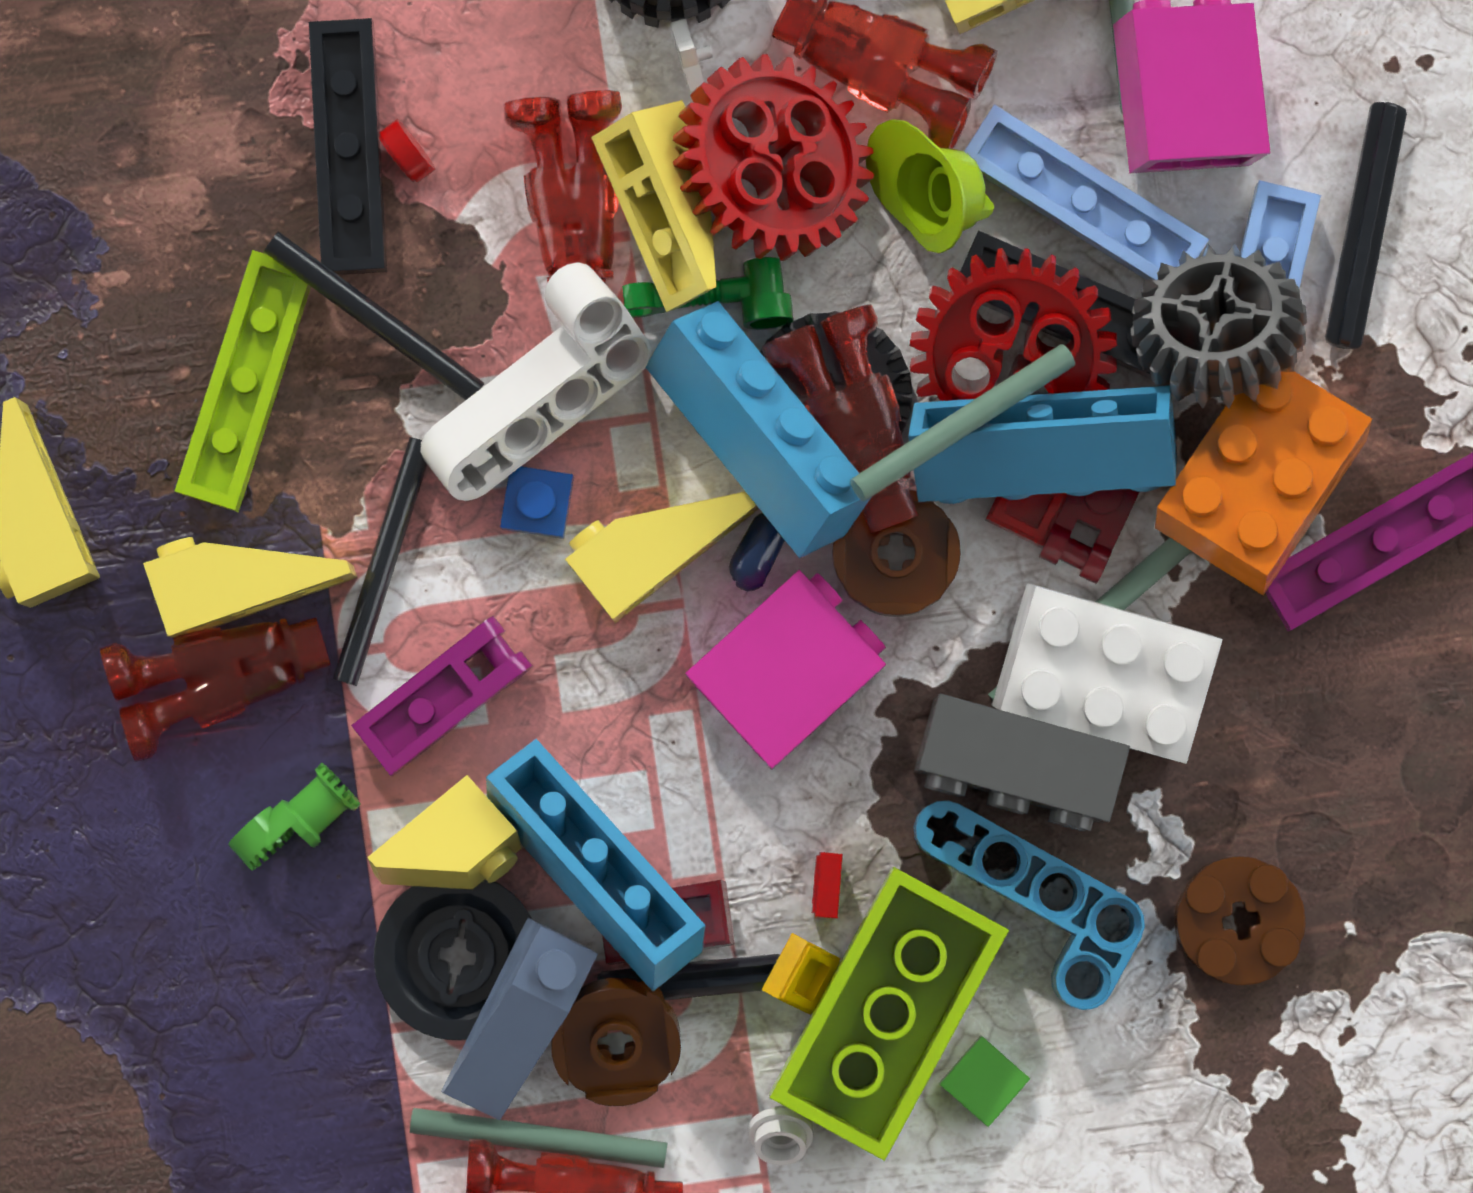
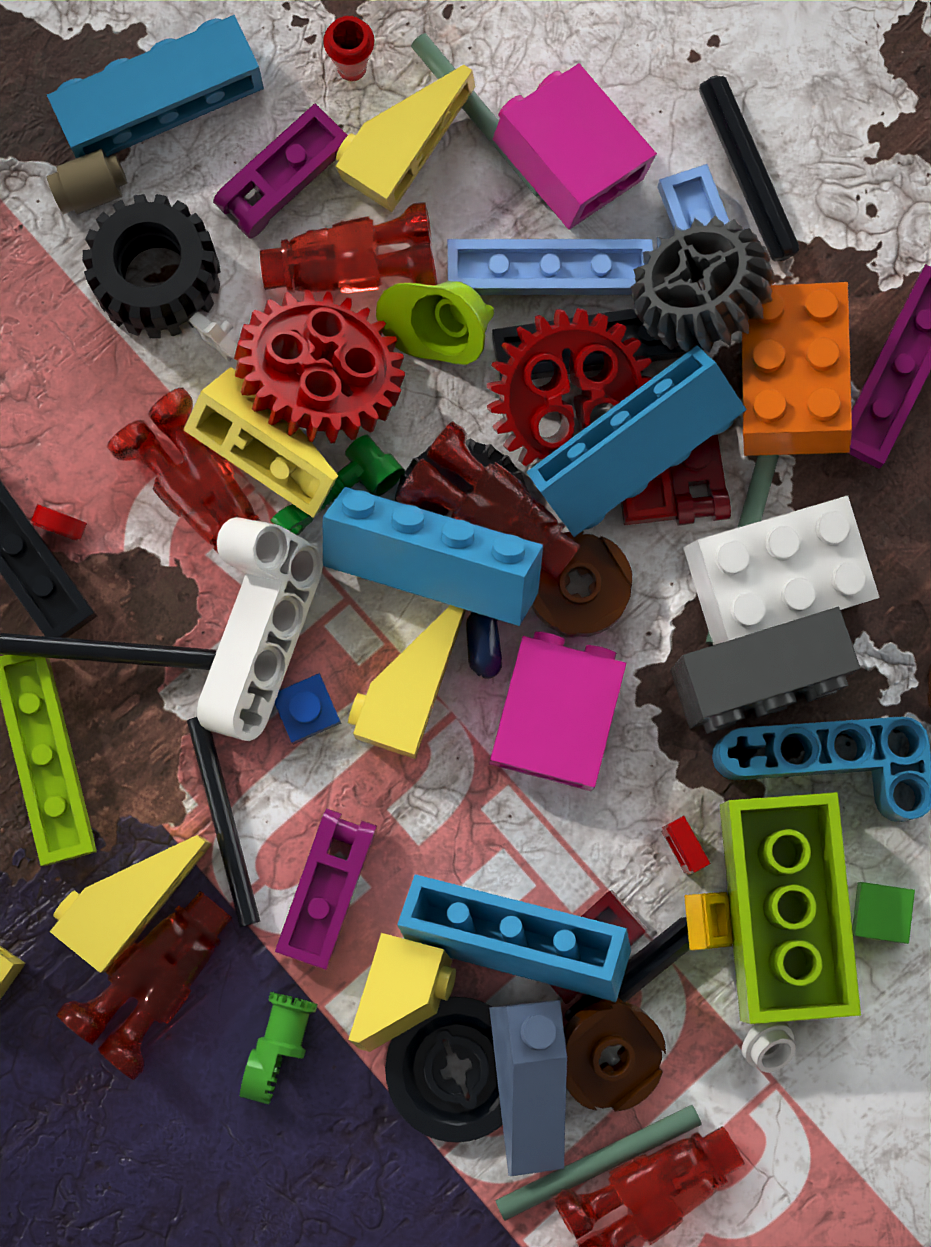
camera: 40 degrees left, 5 degrees down
sand green bar [850,344,1075,502] -> none

